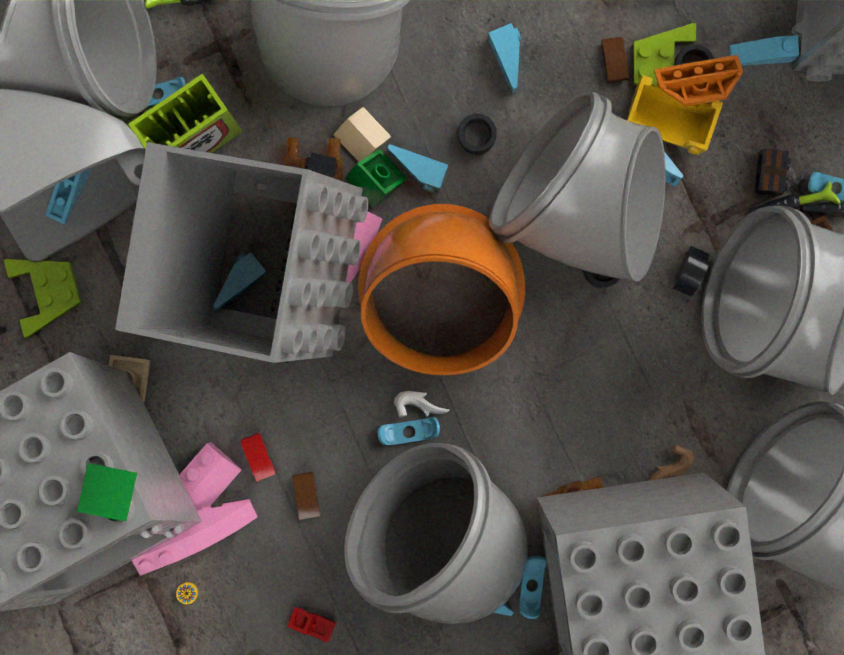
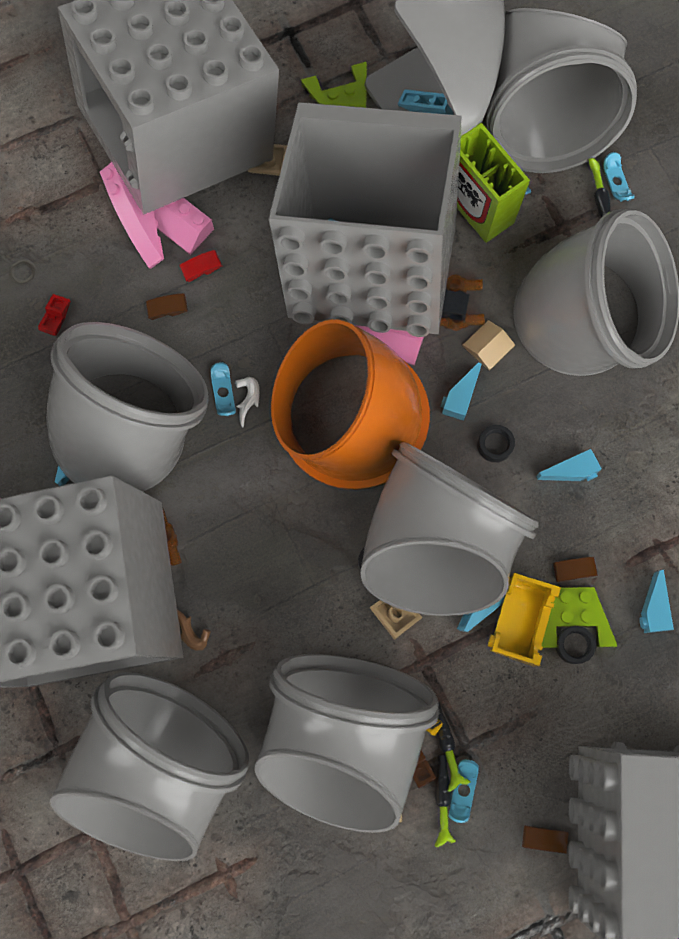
camera: 90 degrees right, 10 degrees down
green slope [77,463,137,522] -> none
tile [176,582,198,604] -> none
green slope [345,149,408,208] -> none
orange wedge [654,55,743,107] -> none
black brick [673,246,710,297] -> none
medium azure slope [729,35,799,66] -> none
black brick [754,149,791,196] -> none
none -> tan slope [370,600,423,640]

